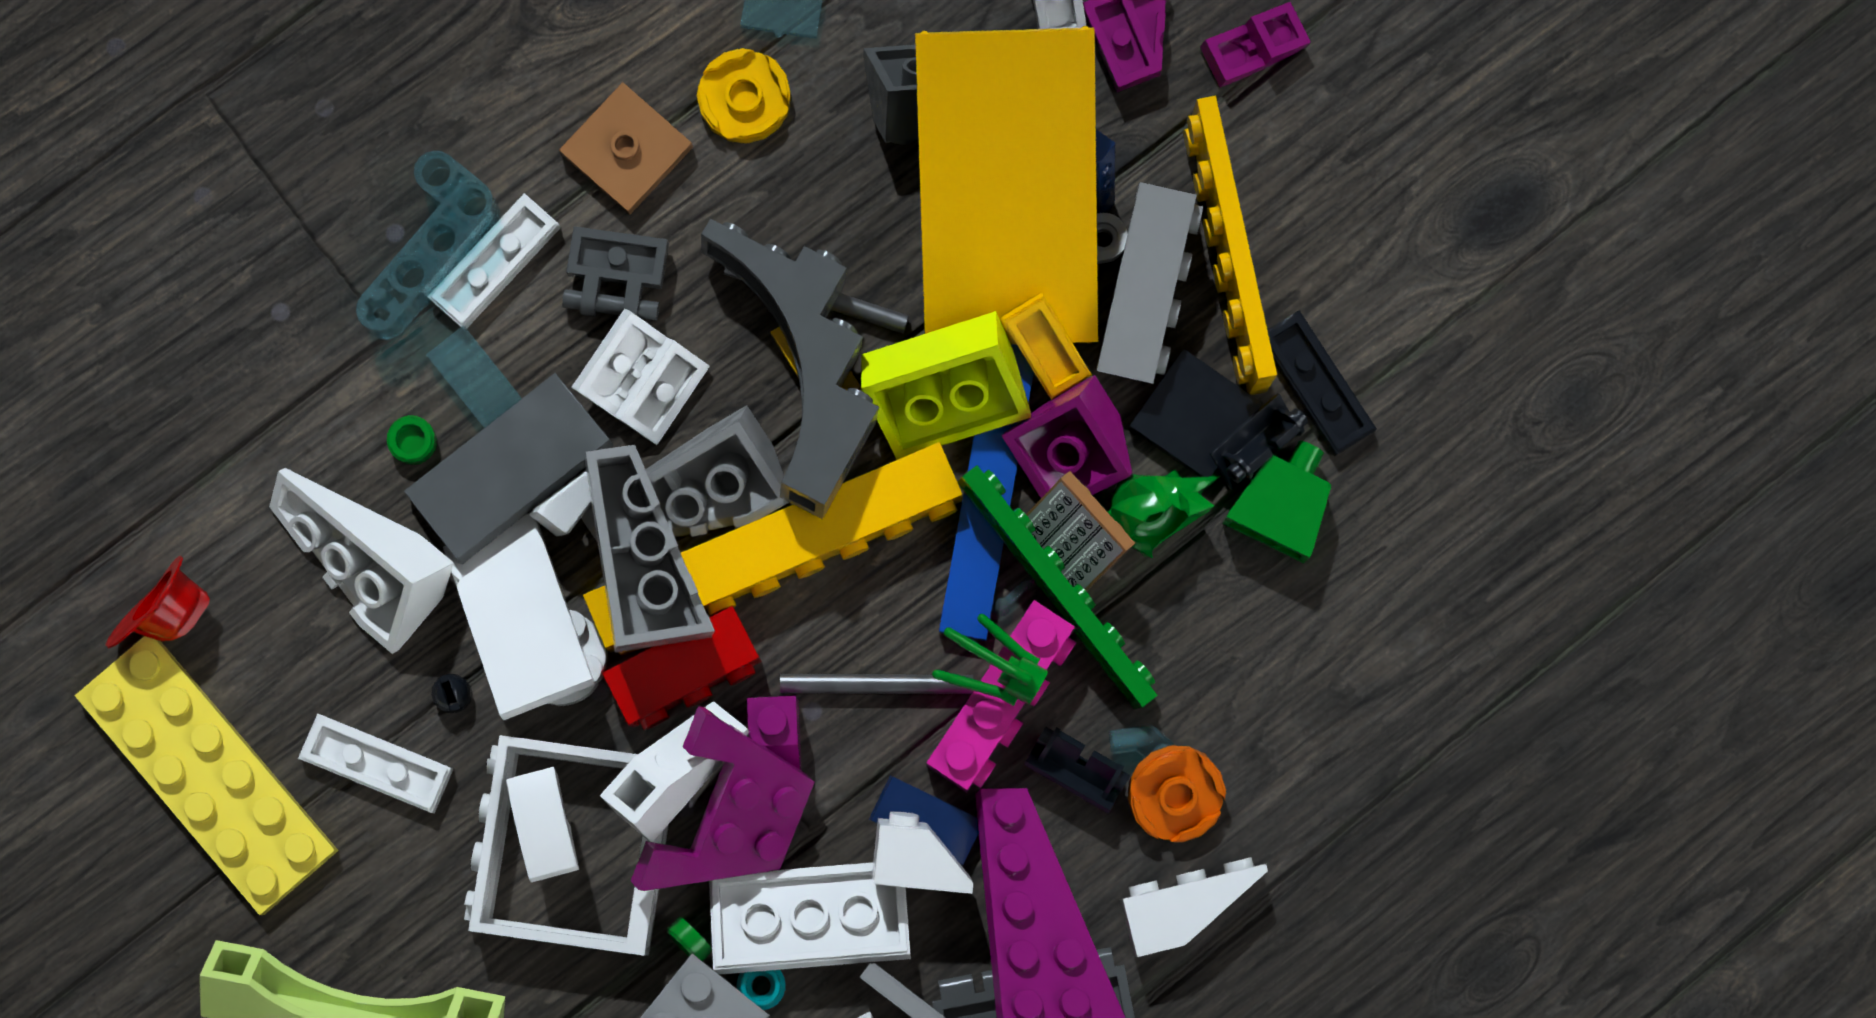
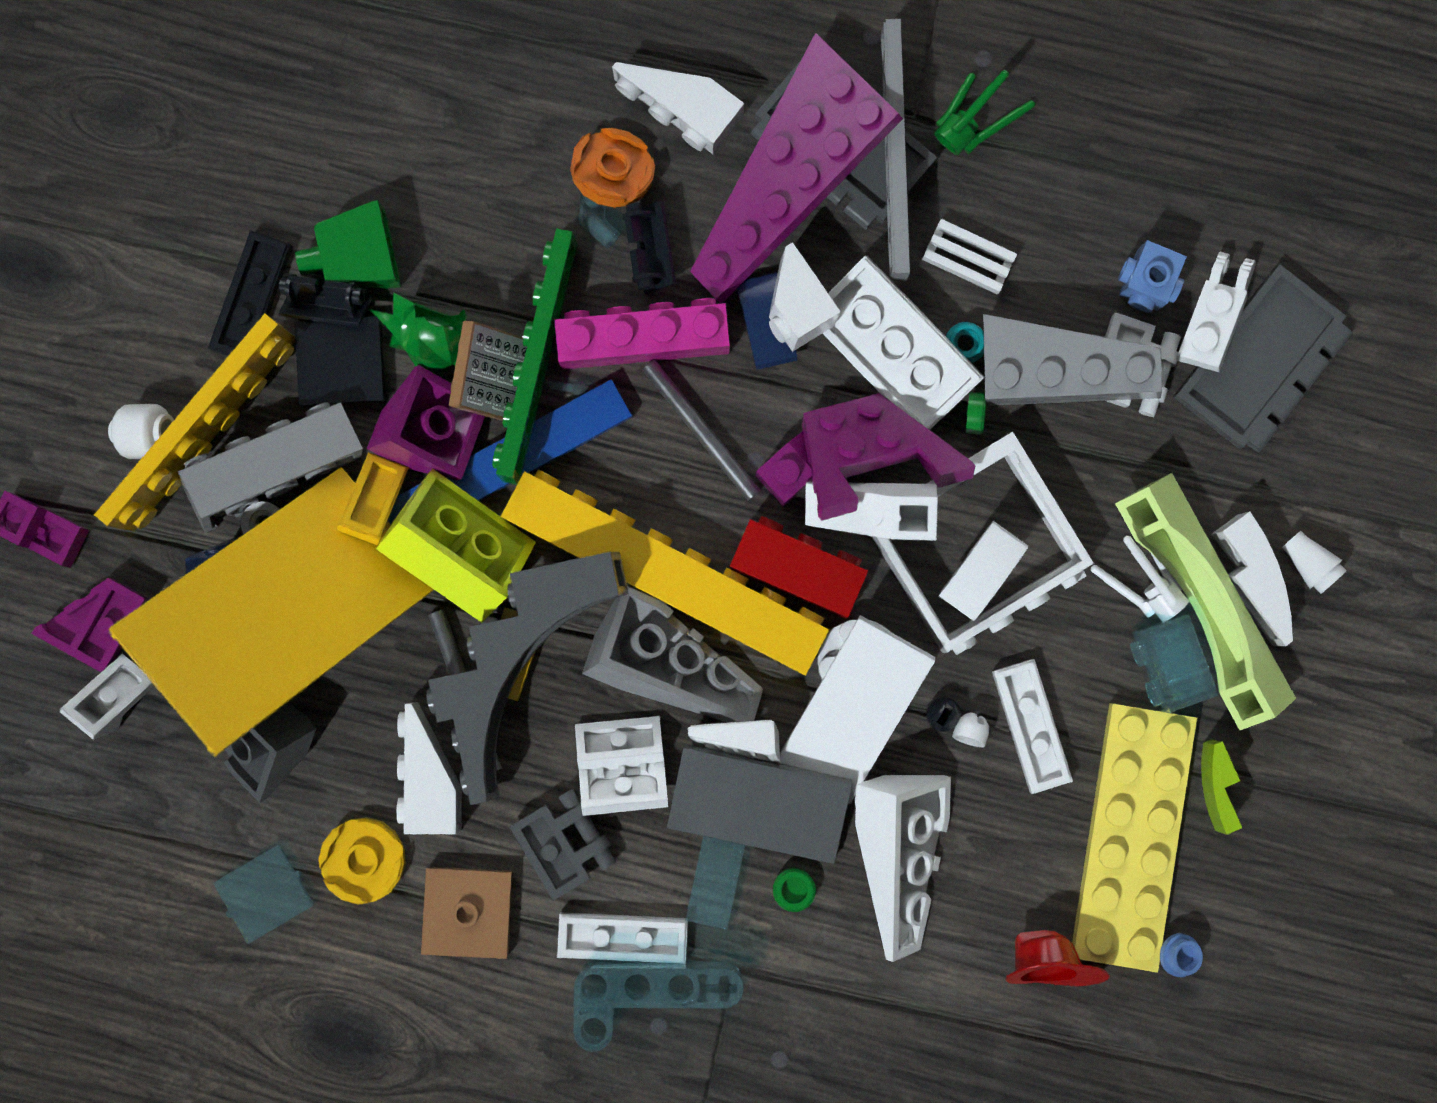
camera: 130 degrees left, 5 degrees up
light grey wedge [585,445,715,653] -> none
green plant [932,614,1048,706] -> none
none -> white head [108,404,174,459]
none -> white slope [397,703,462,834]
none -> white hinge [952,712,989,747]
none -> white plant [1091,536,1189,622]
none -> clear light blue brick [1130,614,1218,713]
none -> medium blue plate [1160,933,1203,977]
none -> lime slope [1201,739,1242,835]

